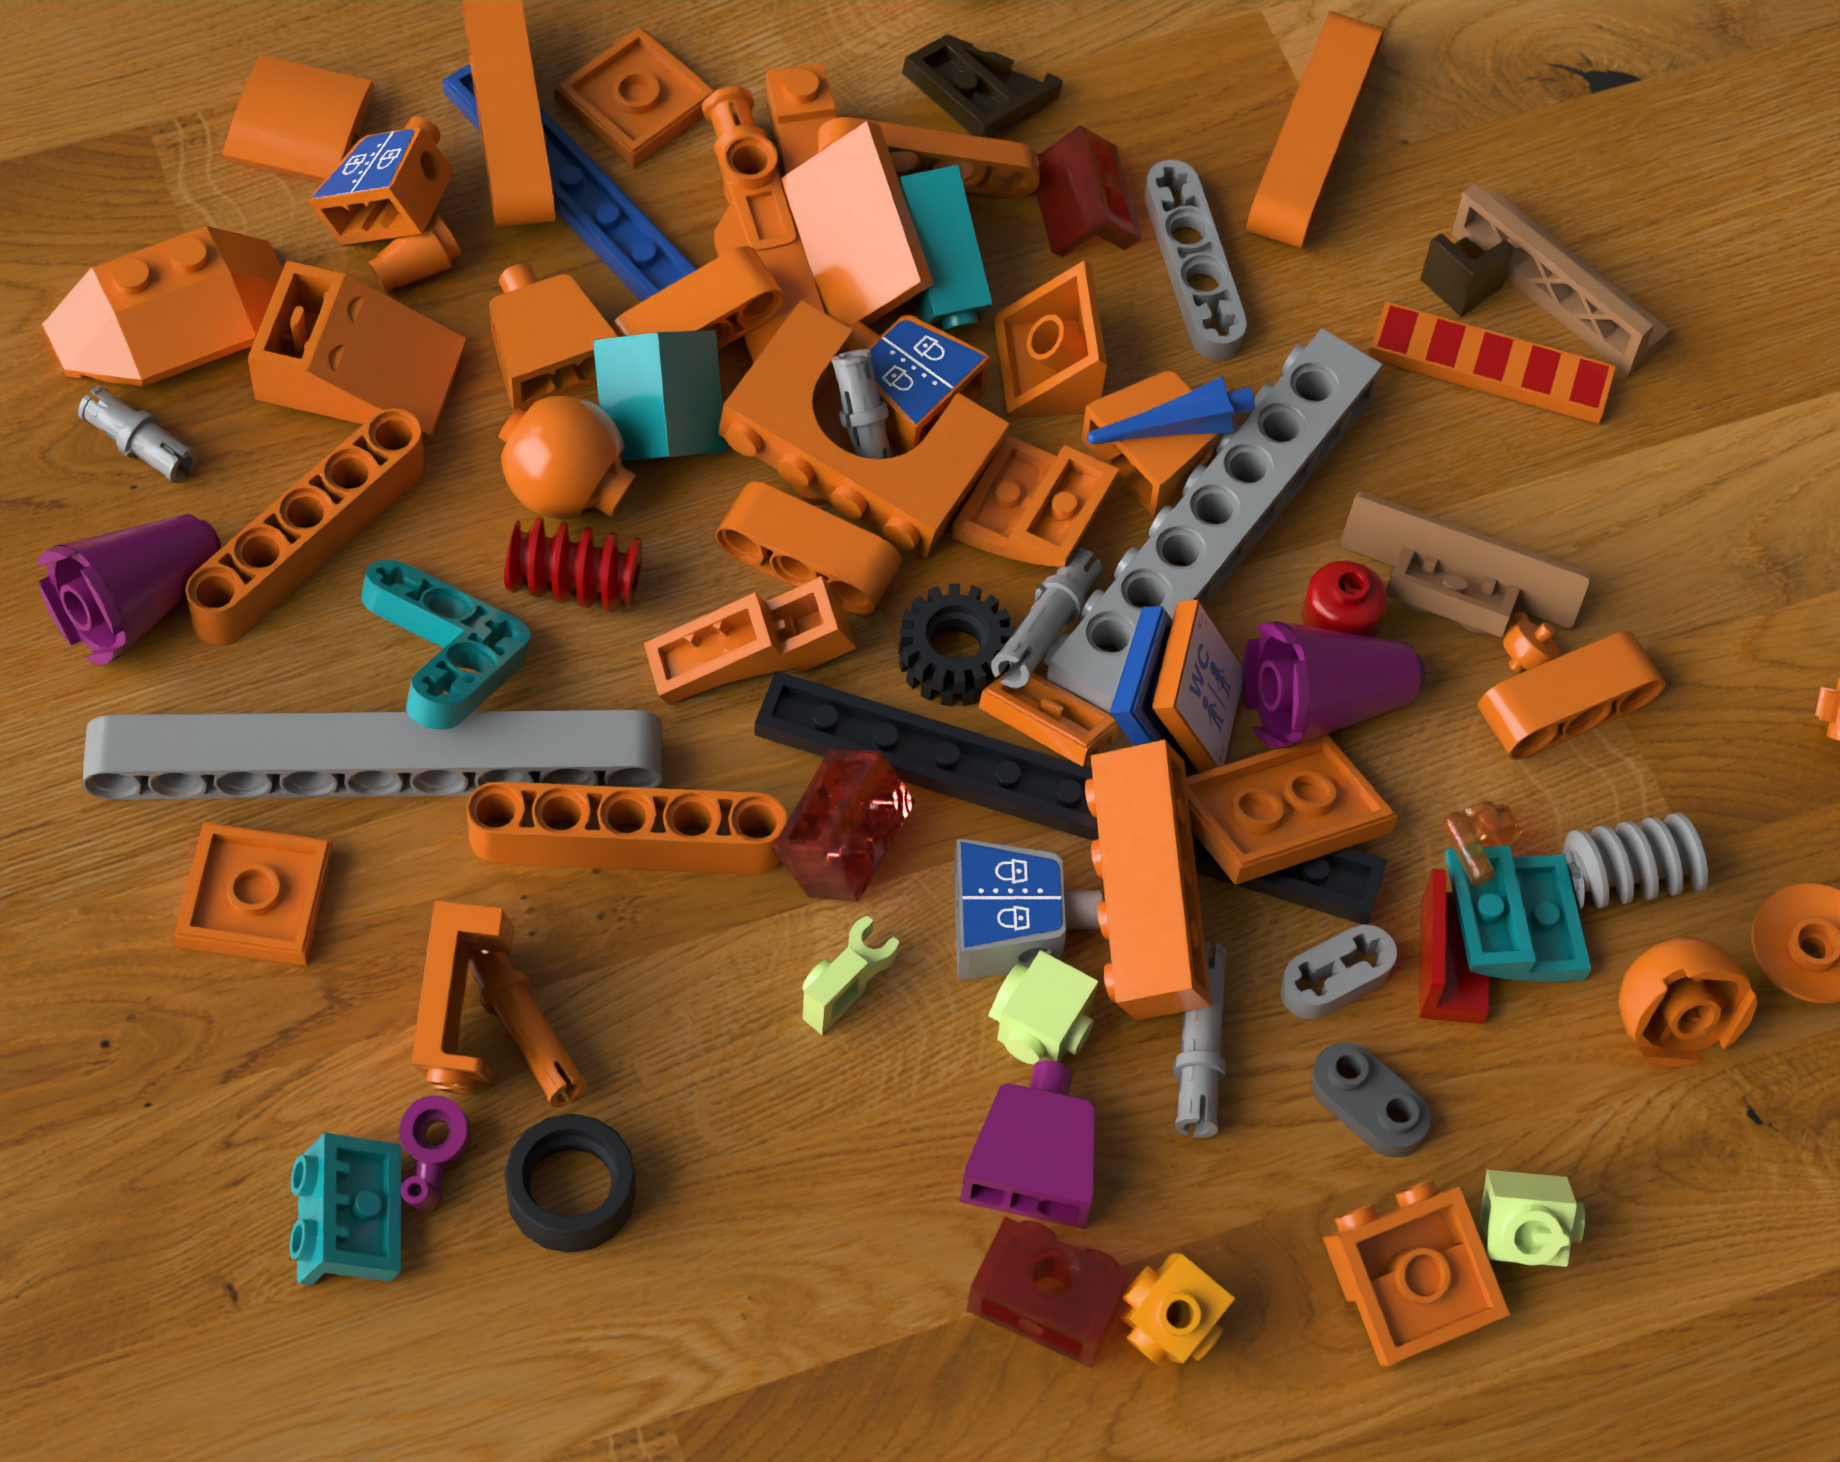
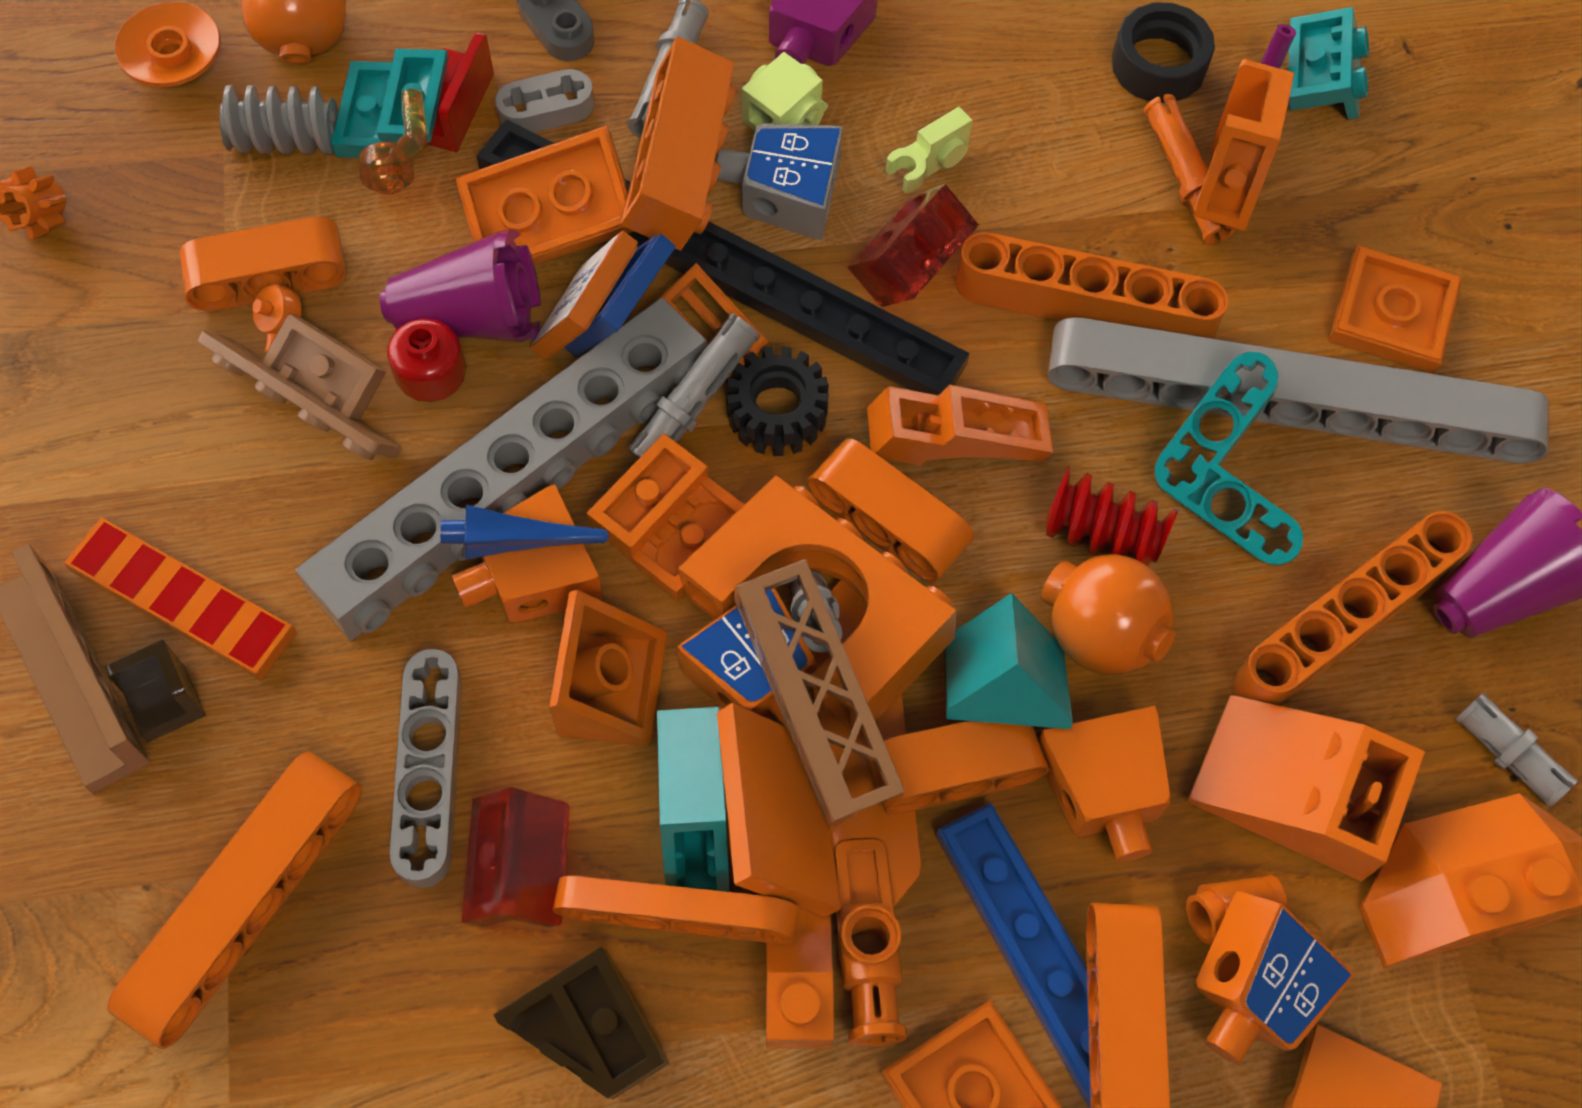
camera: 165 degrees left, 5 degrees up
none -> medium nougat fence [734,559,905,828]

